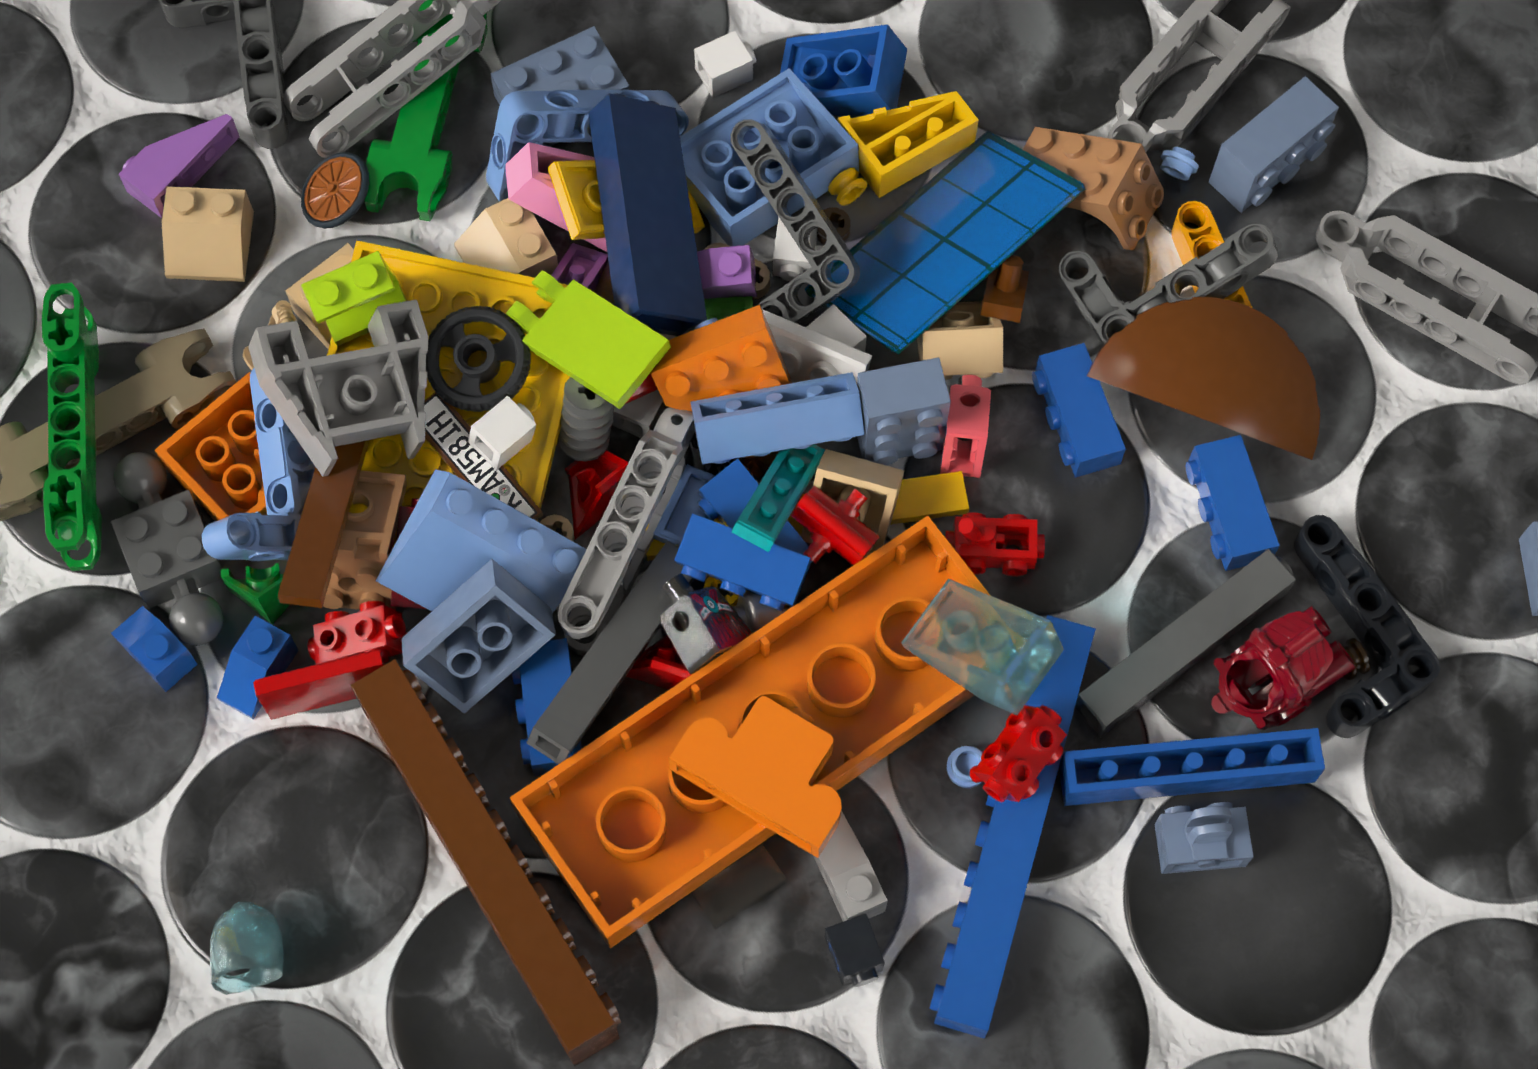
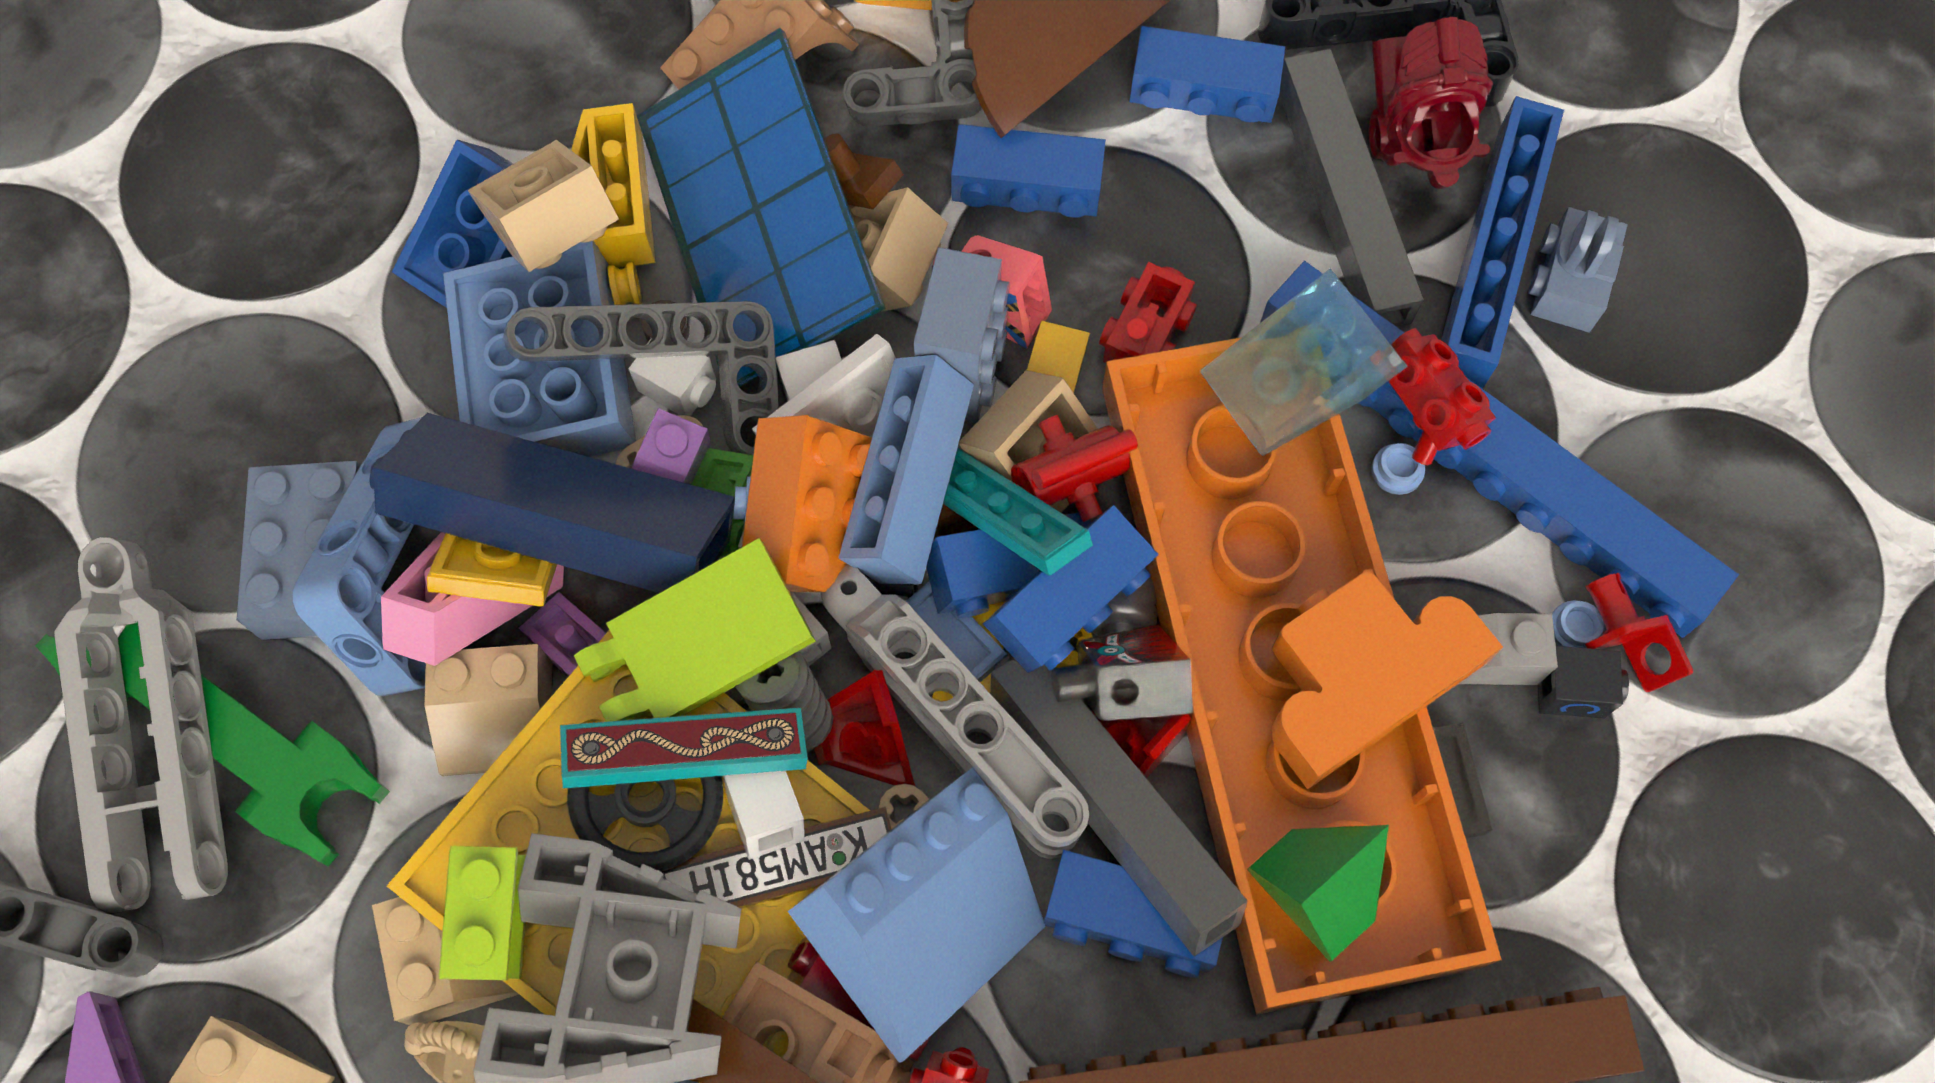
camera: 65 degrees left, 0 degrees up
dark orange wheel [301,152,370,229] -> none
sand blue brick [402,559,555,713] -> none
white brick [694,31,756,98] -> none
none -> tan slope [468,140,619,272]
none -> tile [560,708,807,788]
none -> green slope [1247,825,1389,962]
none -> light blue plate [1552,600,1605,648]
none -> red bracket [1585,573,1693,692]

